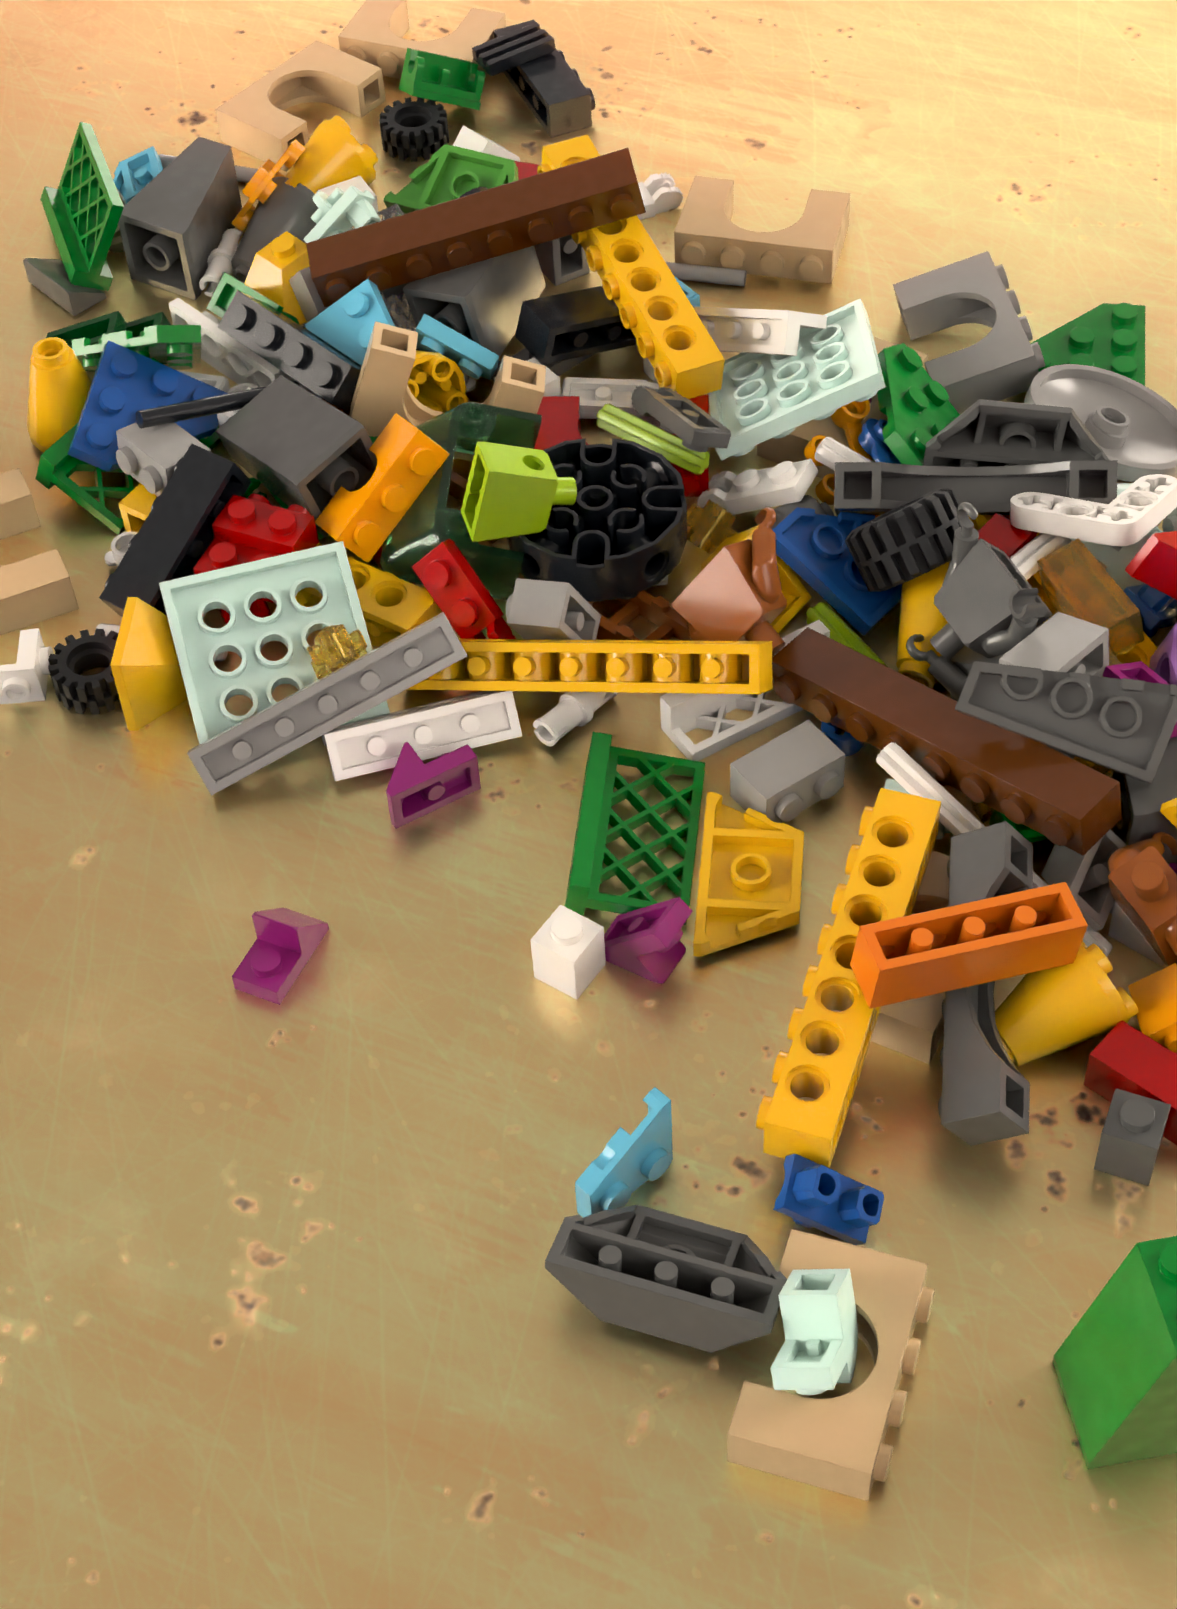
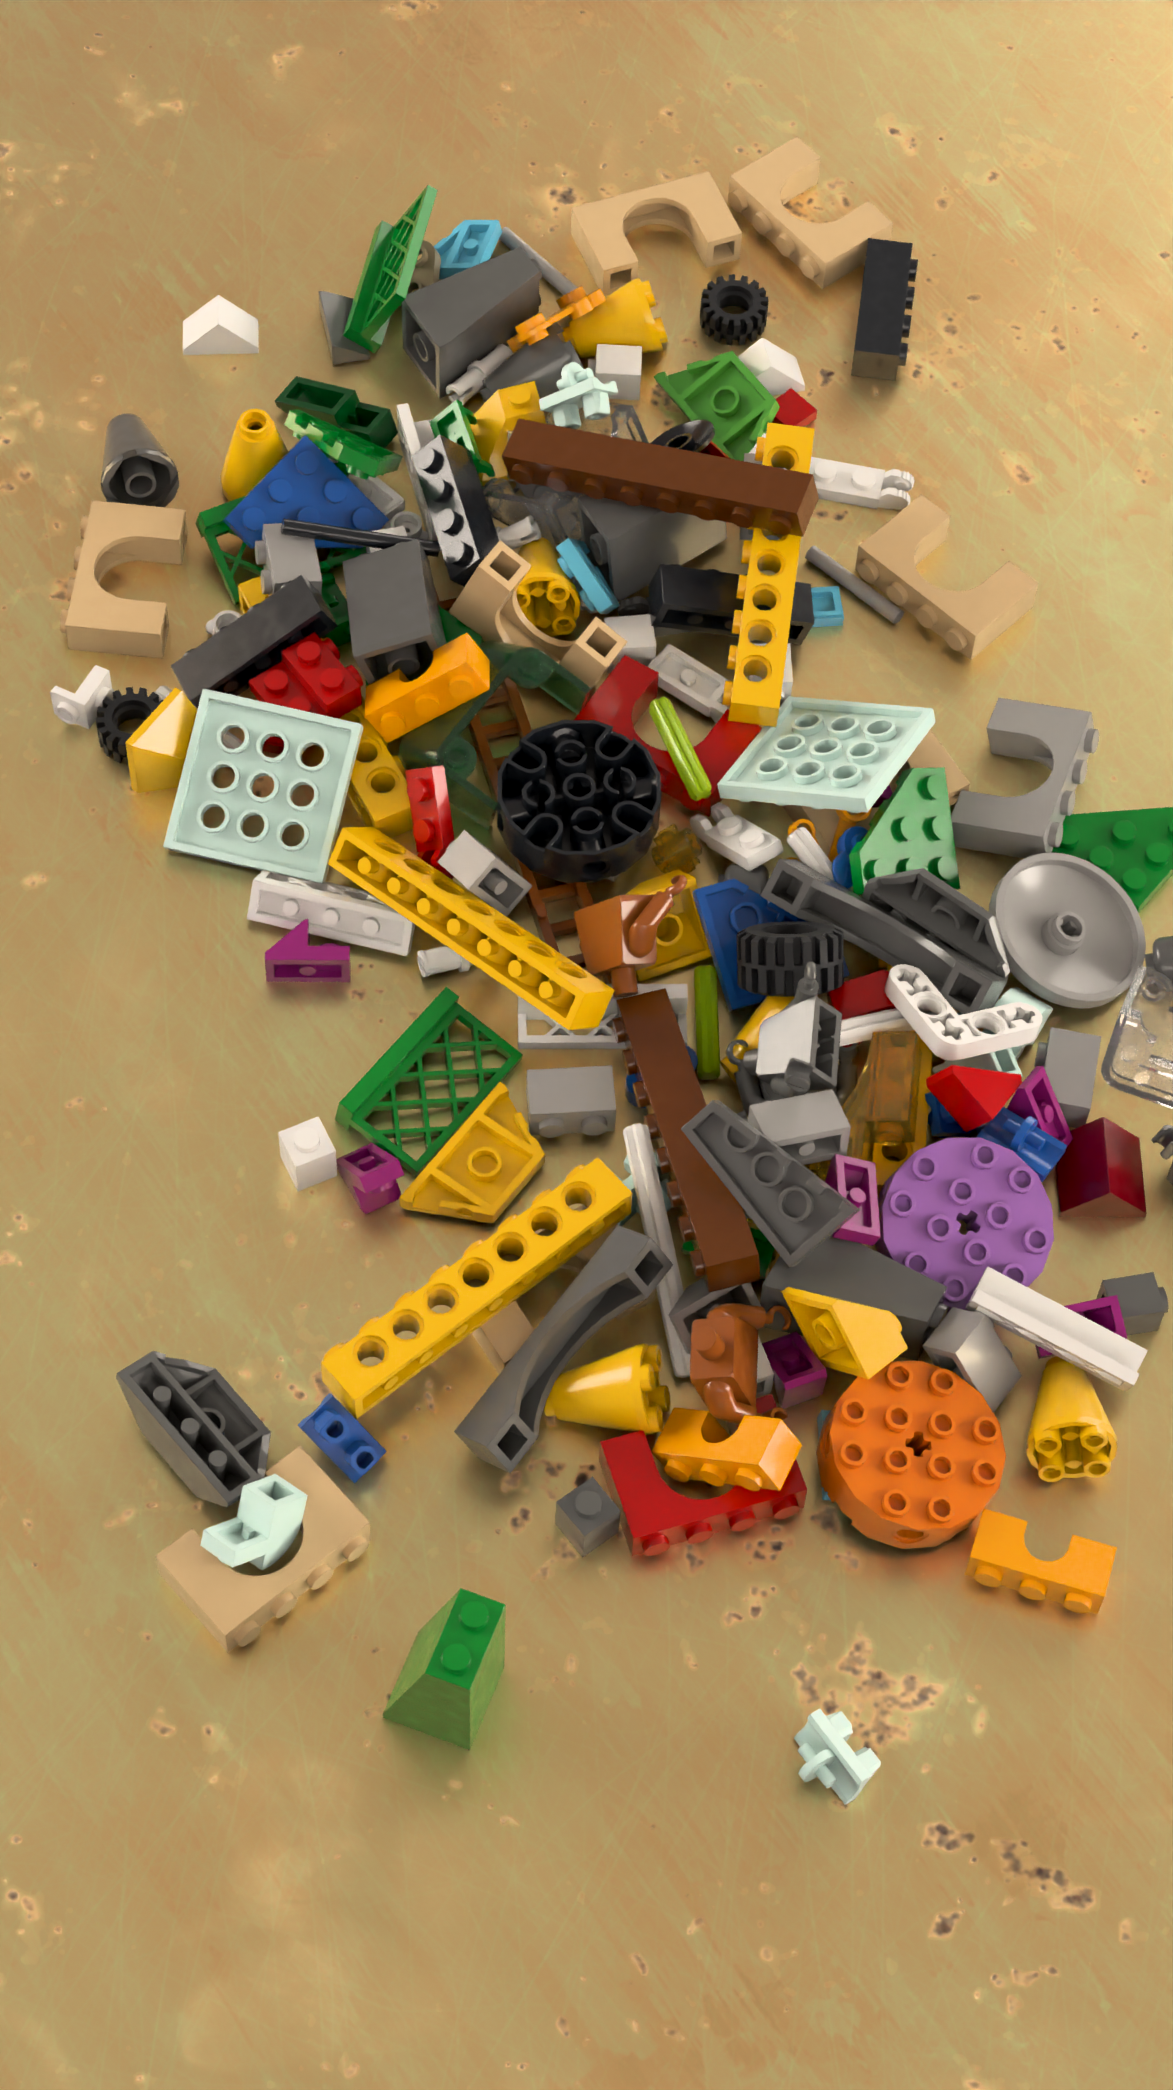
camera: 25 degrees right, 10 degrees up
light grey plate [187,612,468,796] -> none
magenta slope [232,907,329,1005] -> none
medium azure wing [305,279,395,366] -> none
clear yellow gear [307,624,367,679] -> none
green hinge [399,48,485,110] -> none
lime torso [461,442,577,542] -> none
black tile [472,22,555,76] -> none
medium azure wing [575,1087,673,1218] -> none
dark grey hinge [631,385,731,452] -> none
white fence [693,306,827,356] -> none
orange brick [850,882,1088,1009] -> none

